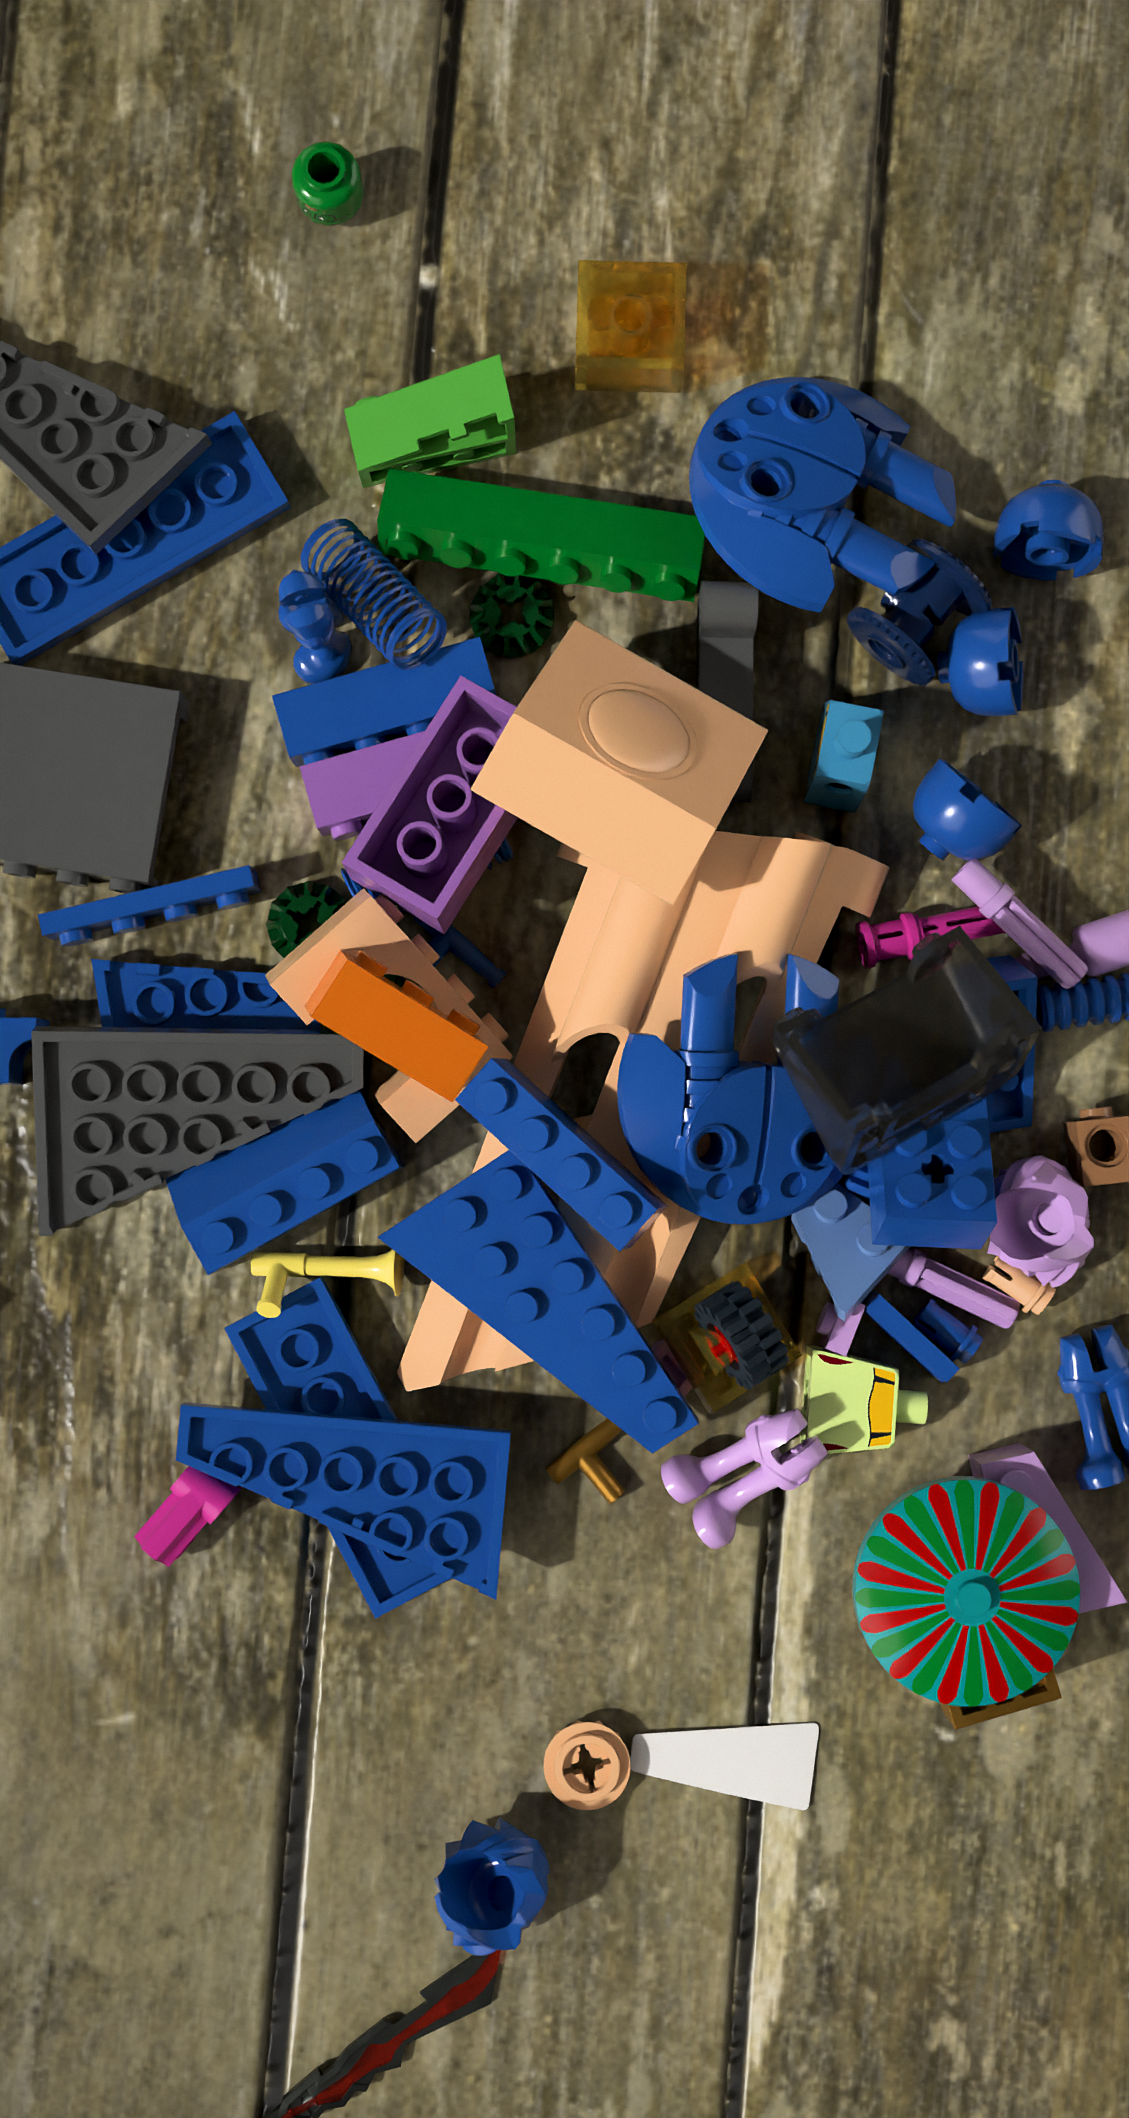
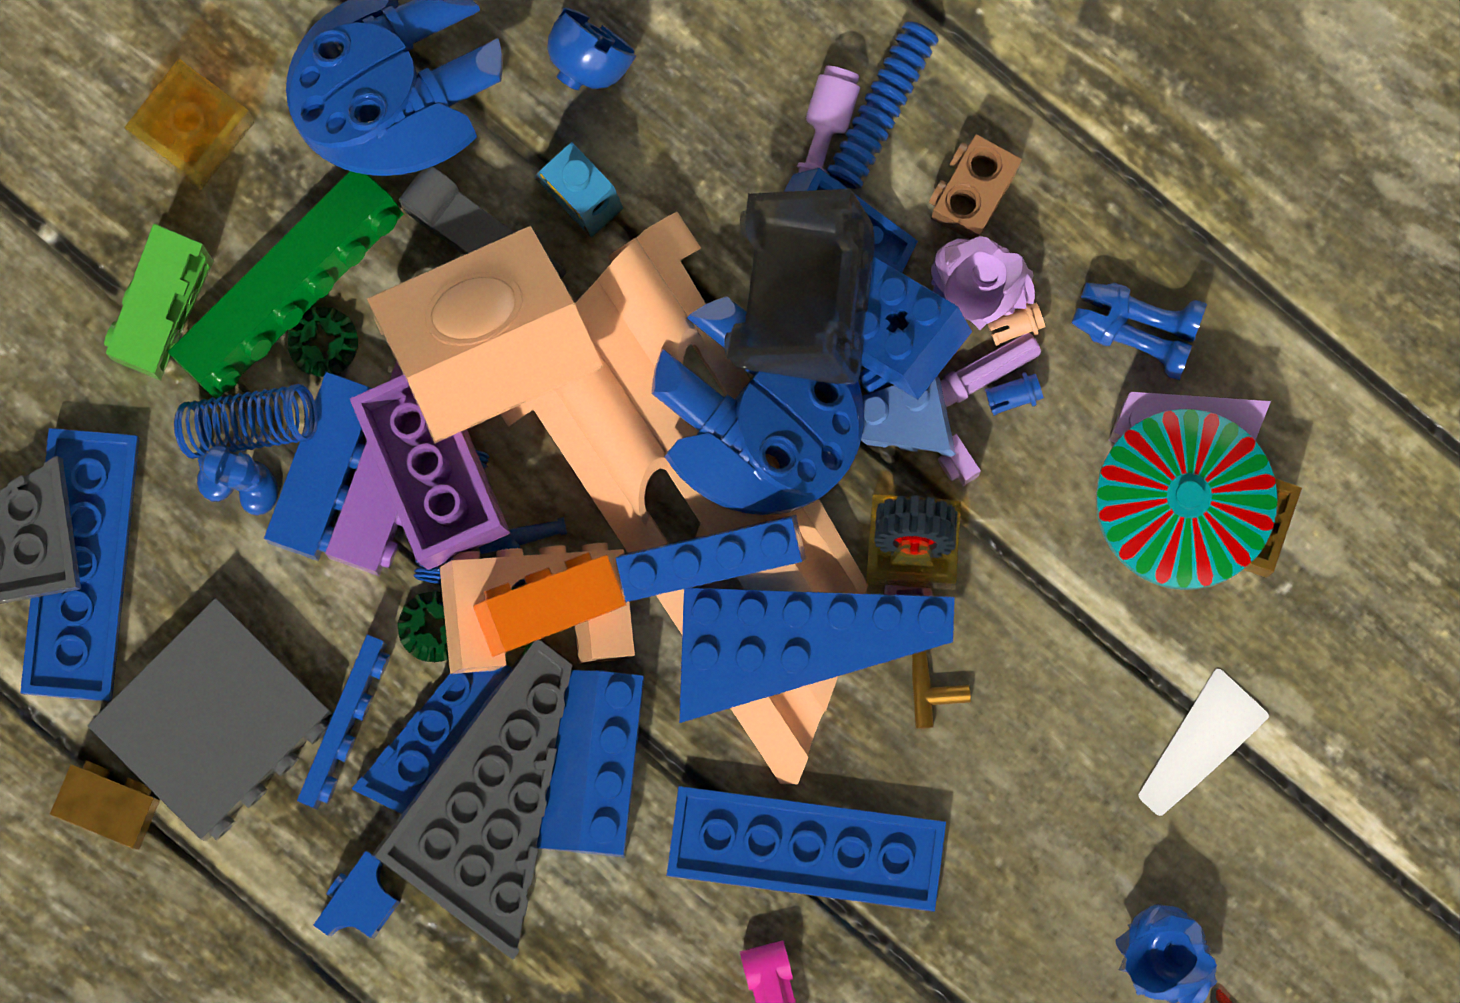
camera: 55 degrees left, 5 degrees down
blue wing [176,1402,511,1600] -> none
light yellow piece [251,1249,404,1318] -> none
light nougat gear [544,1720,631,1810] -> none
lavender piece [661,1408,828,1549] -> none
yellowish green torso [800,1345,928,1454] -> none
dark blue hose [847,539,992,686] -> none
dark pink pin [855,906,1006,969] -> none
blue tile [861,1291,960,1383] -> none
blue cylinder [913,758,1022,861] -> none
lavender axle [951,859,1088,989] -> none

